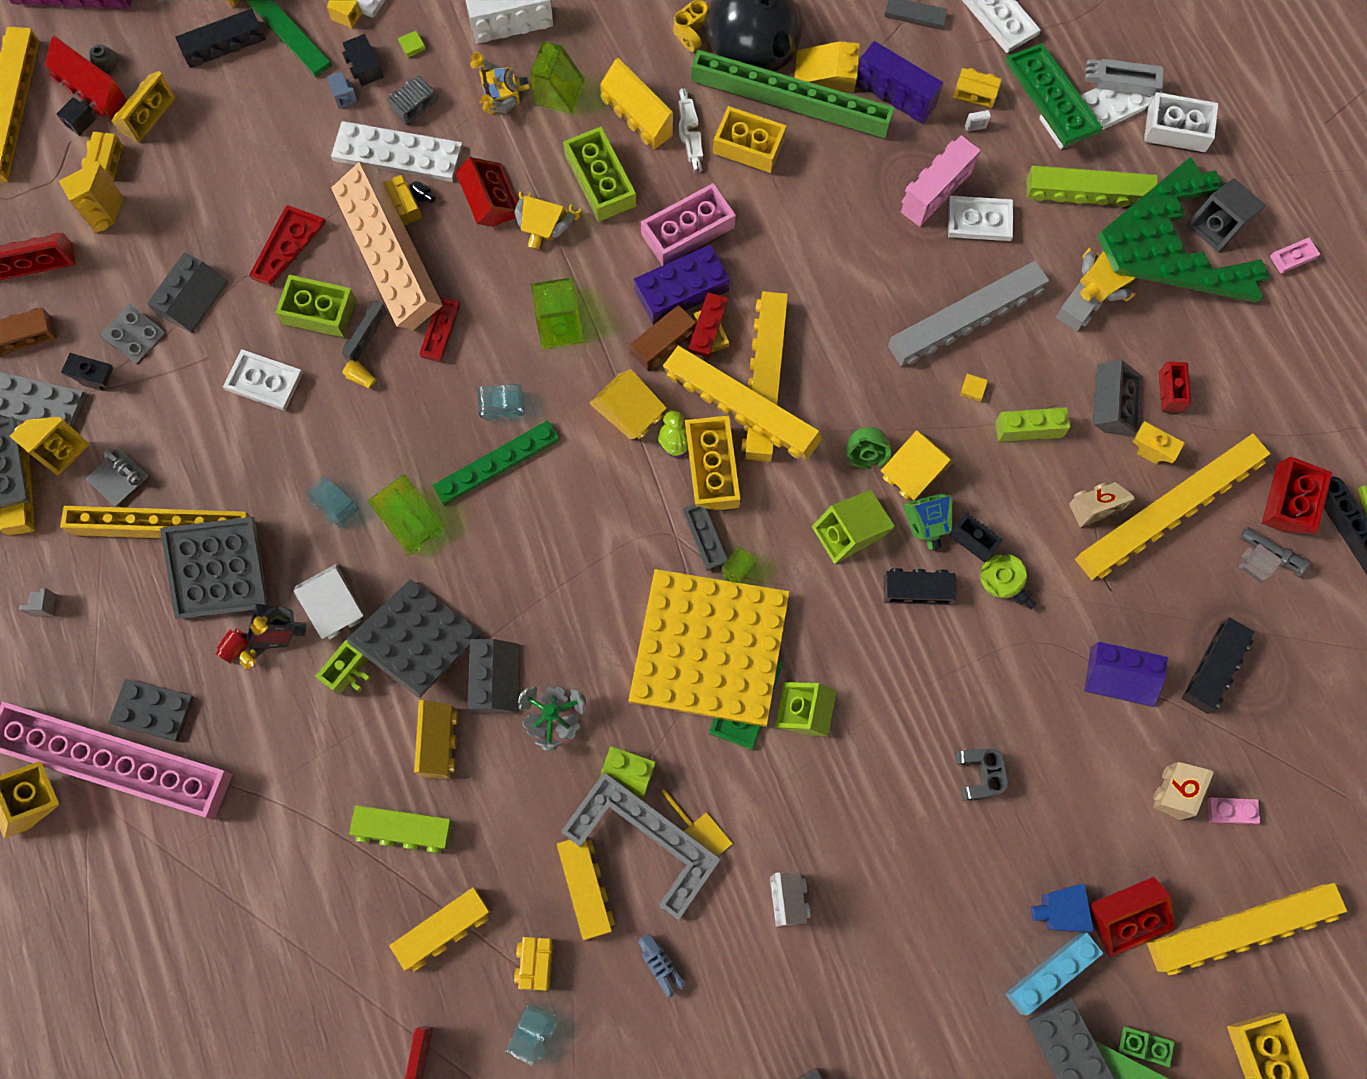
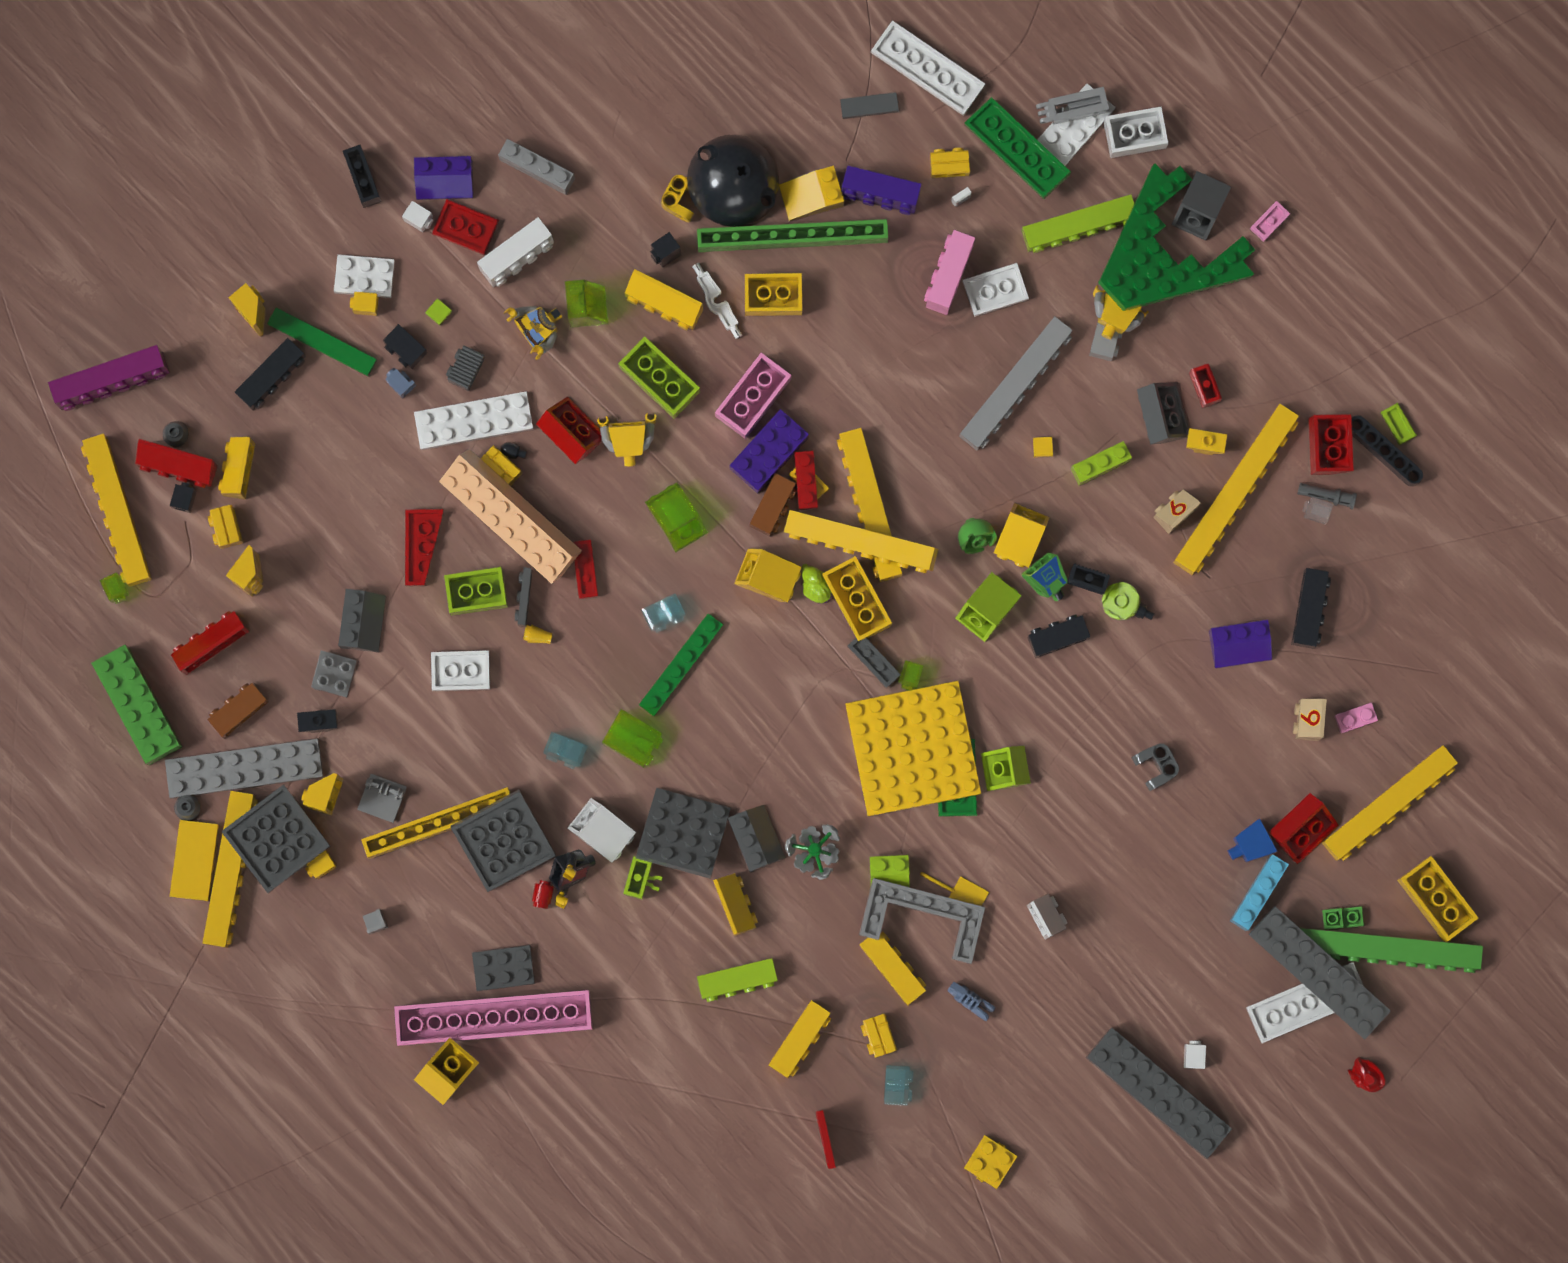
camera: 20 degrees left, 10 degrees up
none -> black brick [650,232,681,268]

